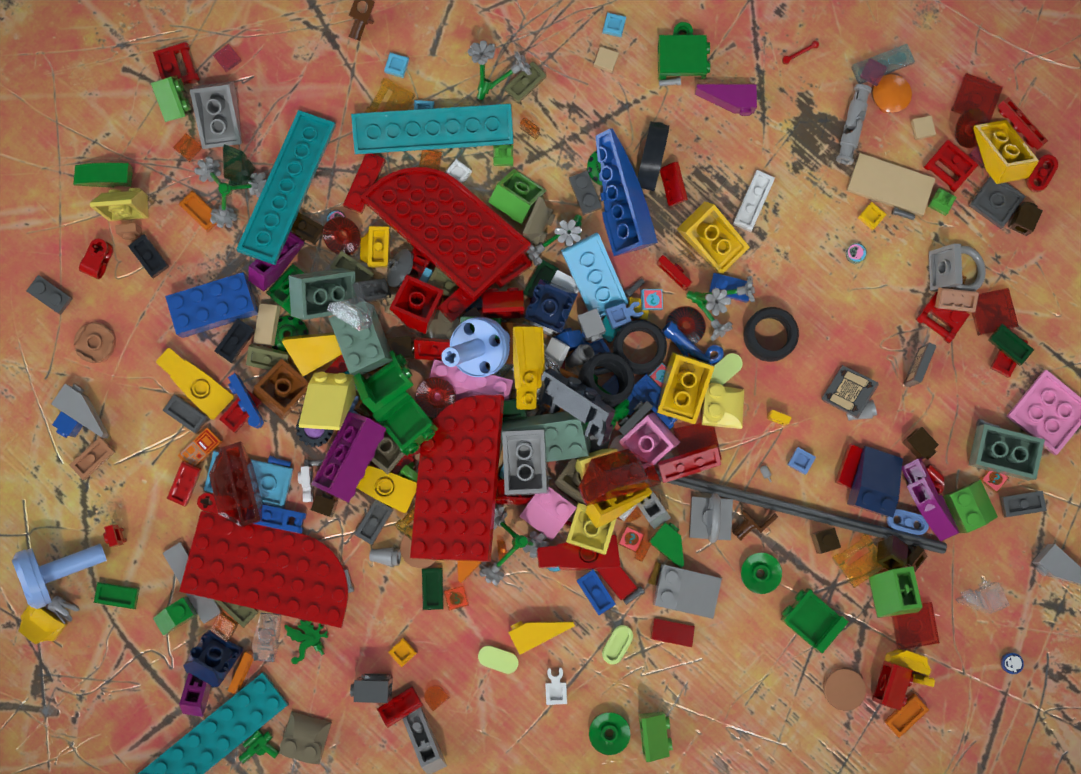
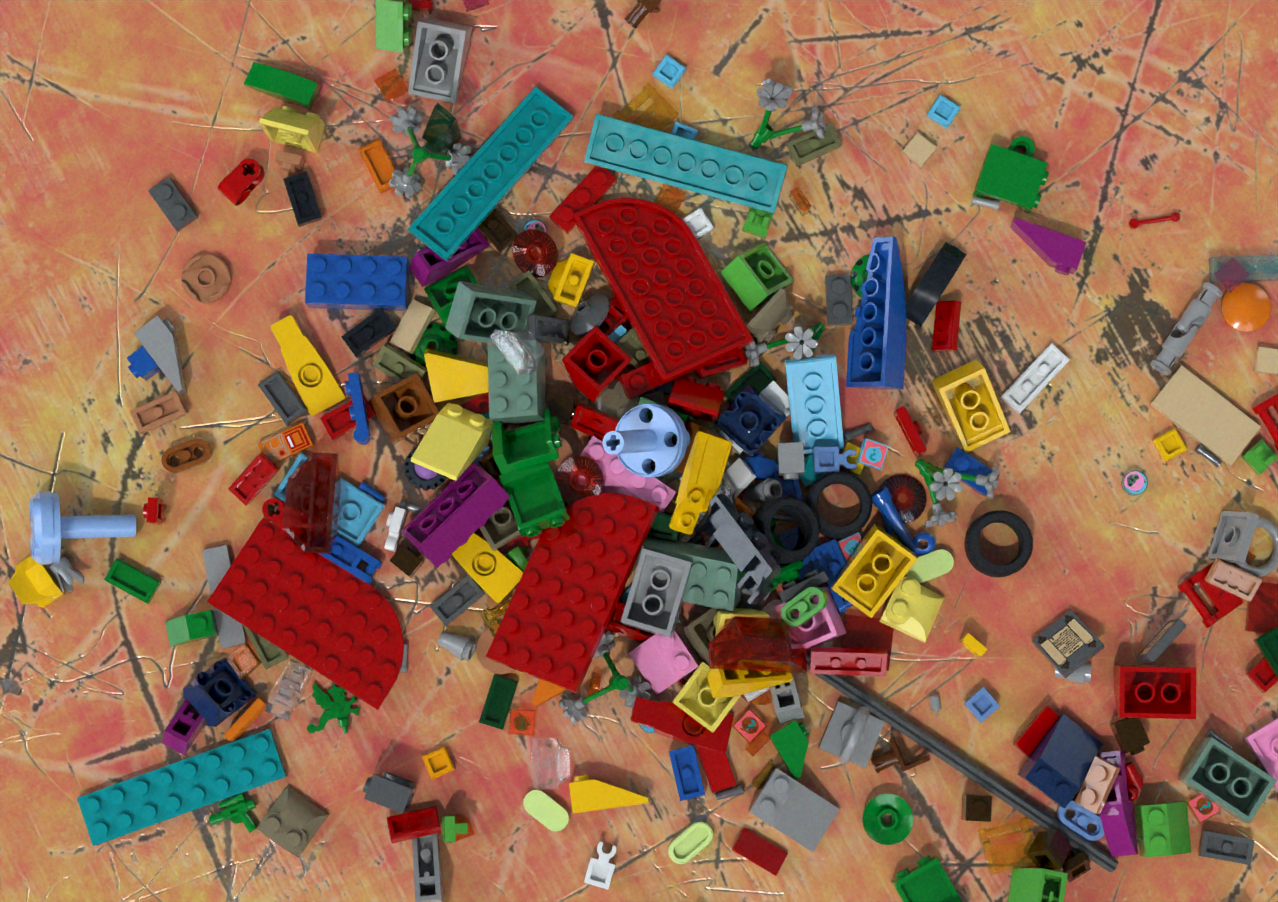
camera: 20 degrees right, 0 degrees up
none -> dark orange plate [161,439,212,473]
none -> bright green tile [441,816,468,843]
none -> clear slope [531,738,570,790]
none -> bright green plate [781,586,828,627]
none -> nougat plate [1075,756,1121,814]
none -> red slope [1114,665,1197,719]

